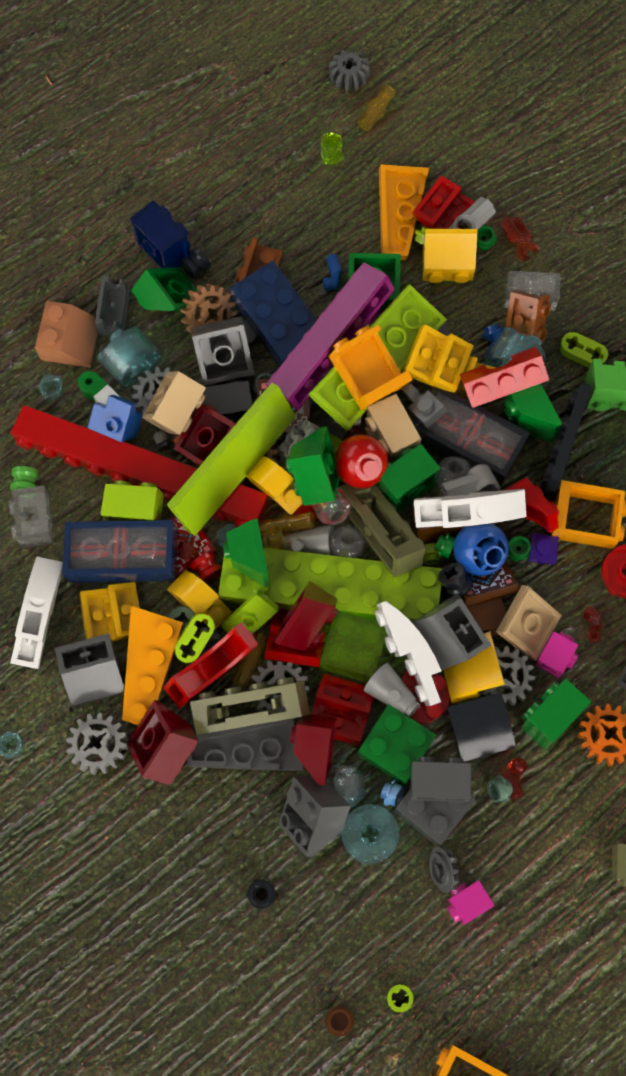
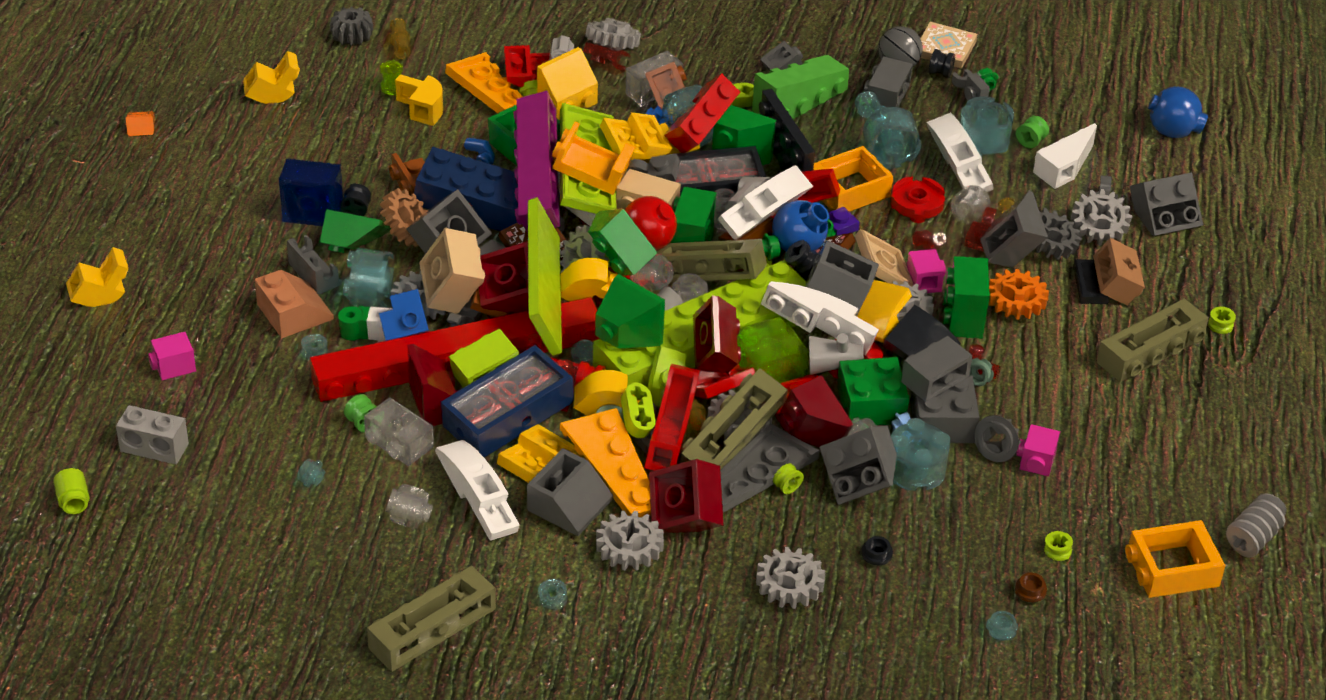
camera: 45 degrees left, 30 degrees down
none -> orange slope [126,111,155,136]
none -> yellow brick [243,51,300,104]
none -> yellow brick [395,74,443,126]
none -> dark red slope [407,344,459,428]
none -> light grey gear [585,18,641,52]
none -> light grey gear [756,547,825,609]
none -> lime bush [773,463,804,494]
none -> clear light blue plate [986,611,1018,640]

